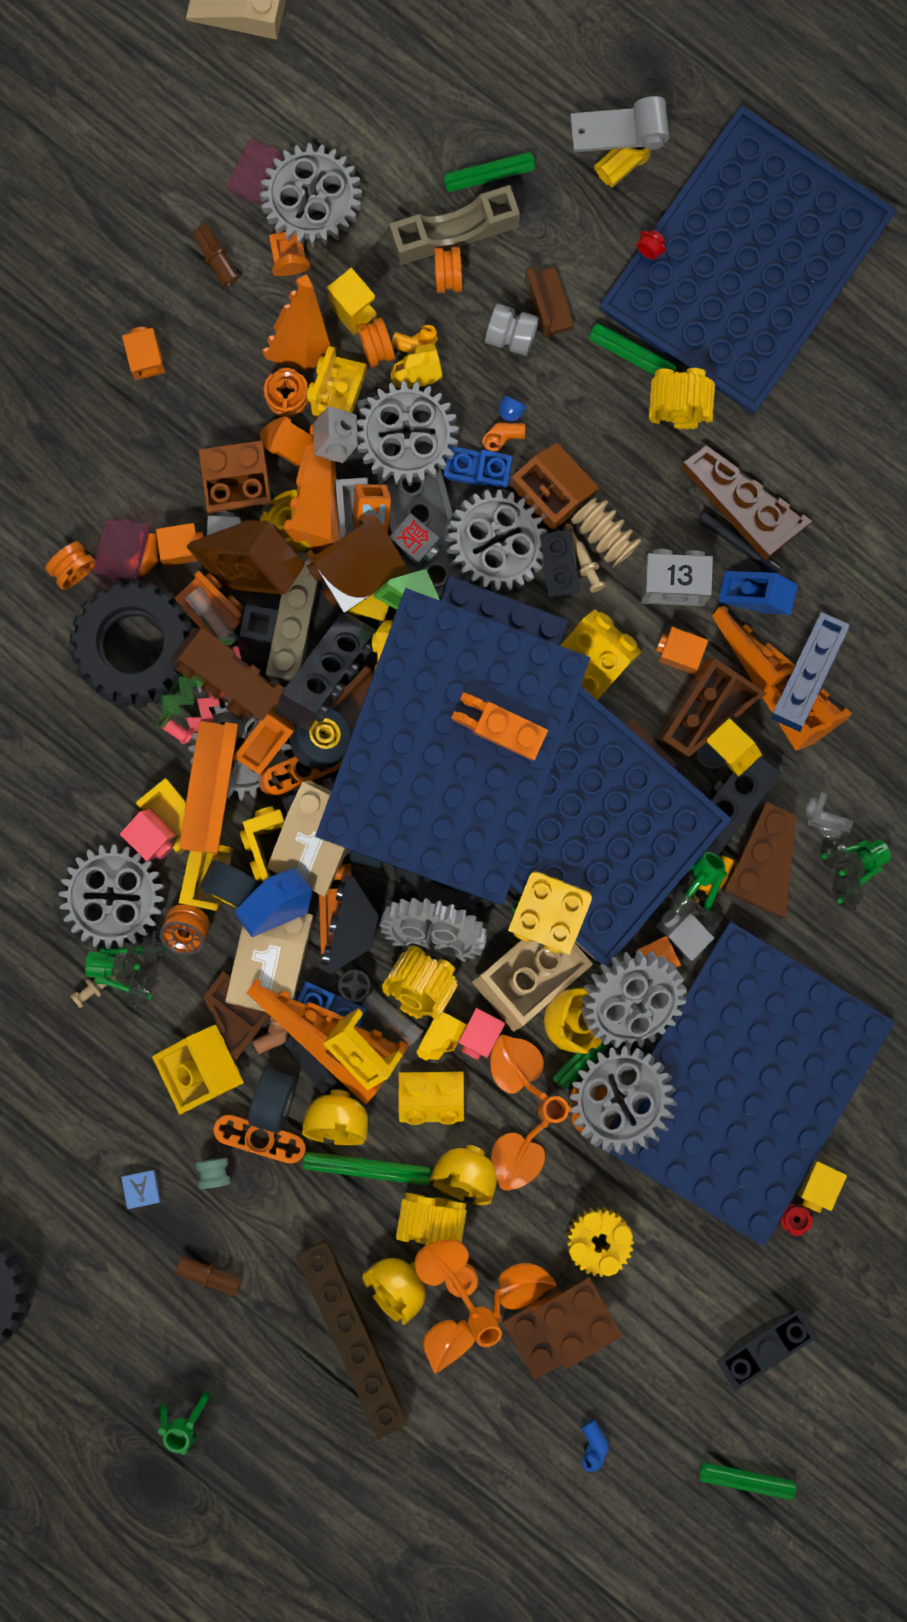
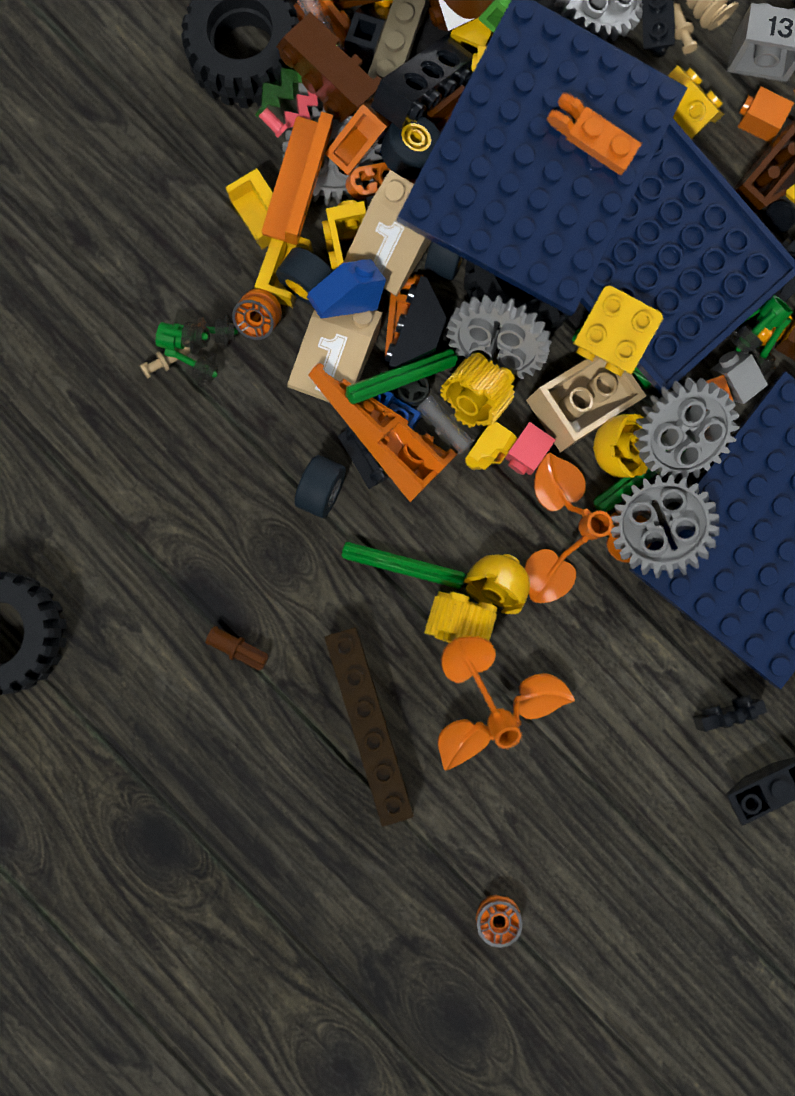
camera: 10 degrees right, 0 degrees up
light grey gear [59,844,165,949] -> none
coral brick [120,808,178,861] -> none
medium blue tile [121,1170,161,1209] -> none
plant [143,1376,225,1458] -> none
yellow slope [152,1024,244,1115] -> none
sand green wheel [195,1158,231,1189] -> none
reddish brown wing [203,971,270,1060] -> none
orange beam [214,1114,306,1164] -> none
nougat arm [252,1016,288,1055] -> none
yellow cylinder [302,1090,368,1145] -> none
yellow panel [323,1008,403,1090] -> none
yellow cylinder [362,1258,426,1325] -> none
yellow bracket [399,1072,464,1125] -> none
orange tile [445,1264,478,1297] -> none
reddish brown bracket [502,1276,623,1380] -> none
yellow brick [566,1207,634,1277] -> none
blue arm [581,1419,609,1472] -> none
green axle [699,1463,796,1500] -> none
none -> green axle [345,349,458,404]
none -> orange wheel [476,894,523,948]
none -> black hinge [693,695,767,732]

